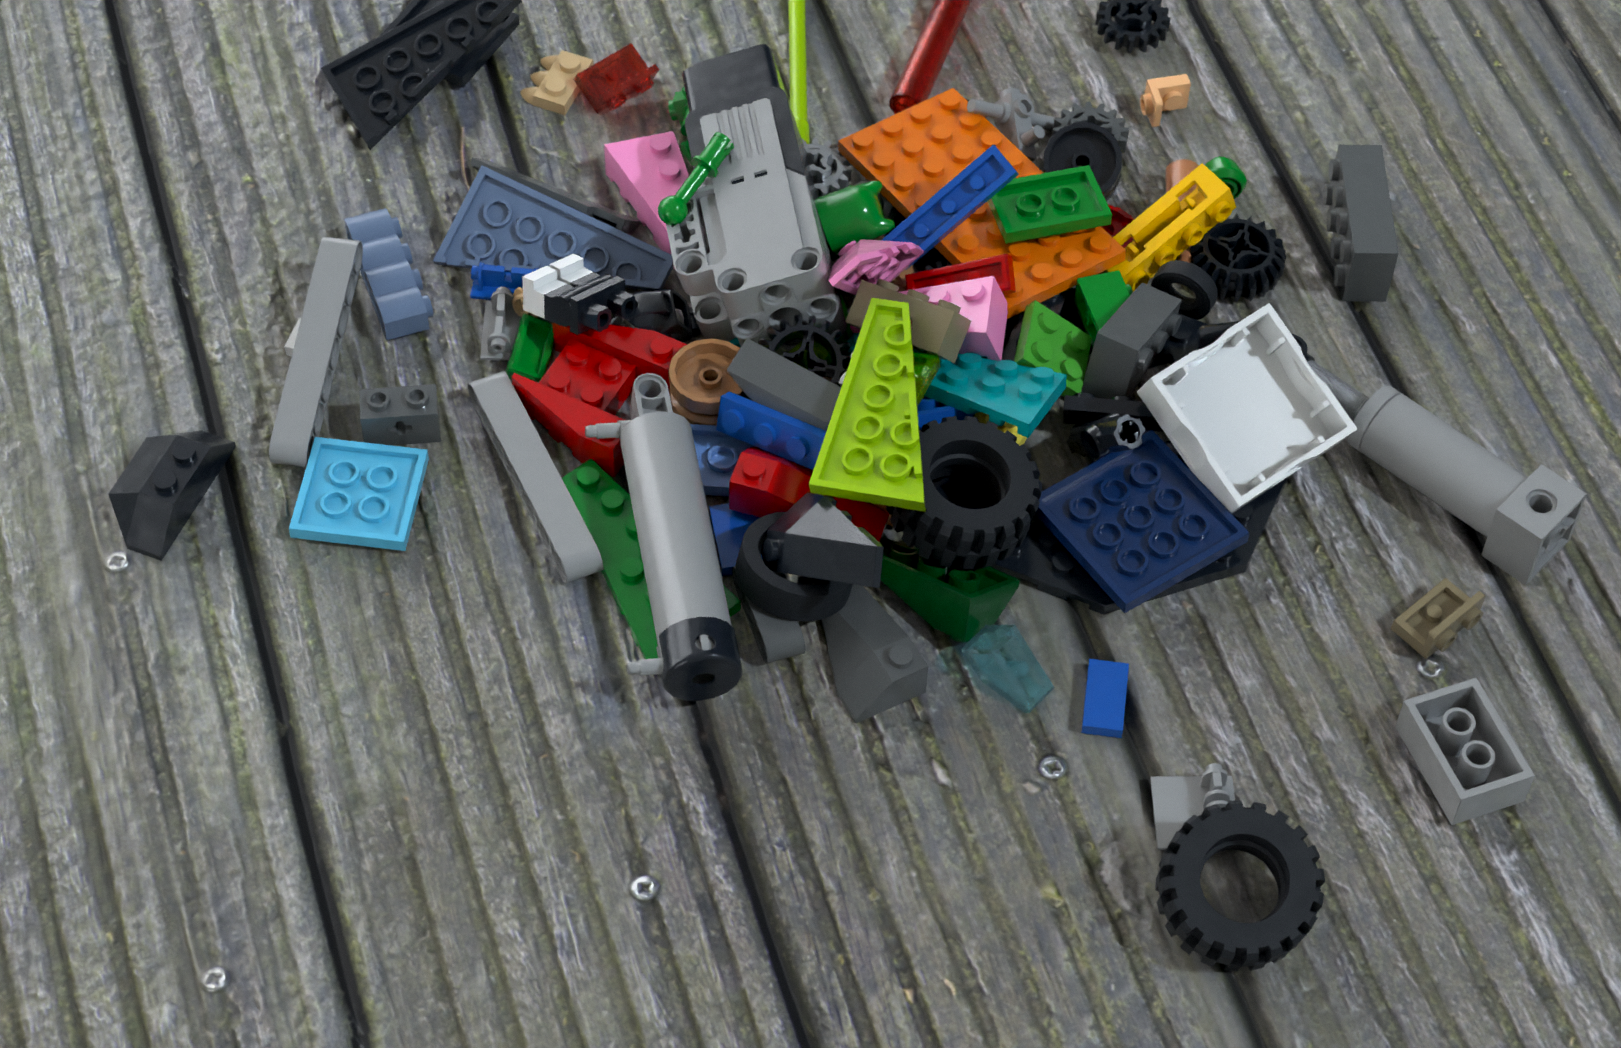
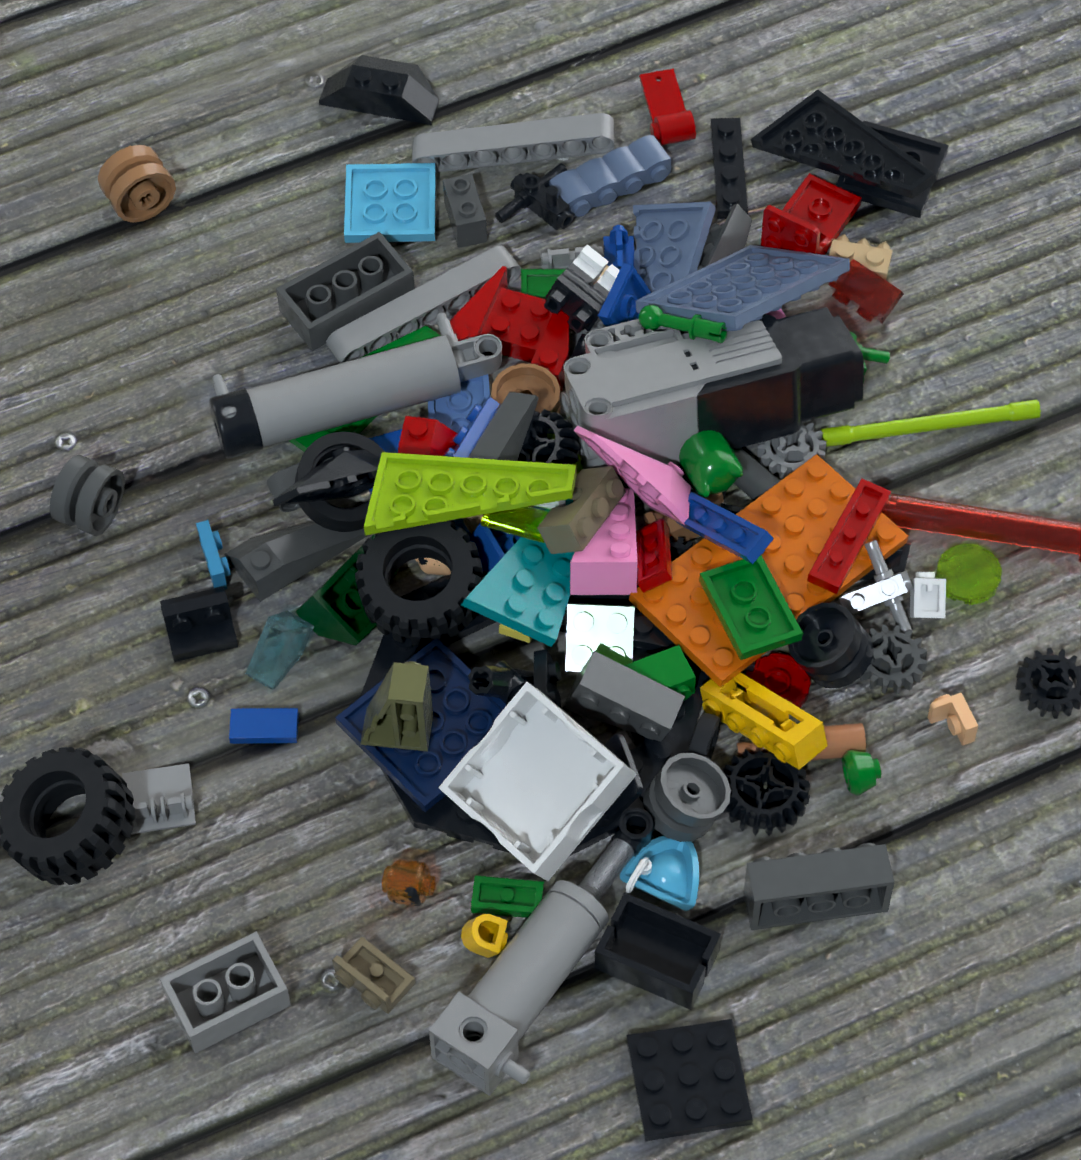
camera: 85 degrees right, 5 degrees up
none -> dark grey wheel [50,455,125,536]
none -> medium nougat wheel [98,145,176,223]
none -> black bracket [160,586,238,662]
none -> dark azure plate [196,520,231,590]
none -> dark grey brick [276,232,415,351]
none -> olive wedge [360,661,433,751]
none -> clear orange head [382,859,436,906]
none -> yellow plate [461,914,508,958]
none -> green plate [471,876,544,918]
none -> black piece [495,163,574,230]
none -> black piece [595,893,721,1010]
none -> blue tile [598,263,652,327]
none -> medium azure hat [620,836,699,911]
none -> black plate [626,1019,753,1141]
none -> sand blue plate [635,245,850,331]
none -> red door [639,68,696,146]
none -> dark grey wheel [643,753,731,842]
none -> black plate [710,118,748,219]
none -> red bracket [761,173,862,255]
none -> red plate [807,479,891,595]
none -> white bracket [910,572,946,618]
none -> clear neon green tile [936,543,1002,605]

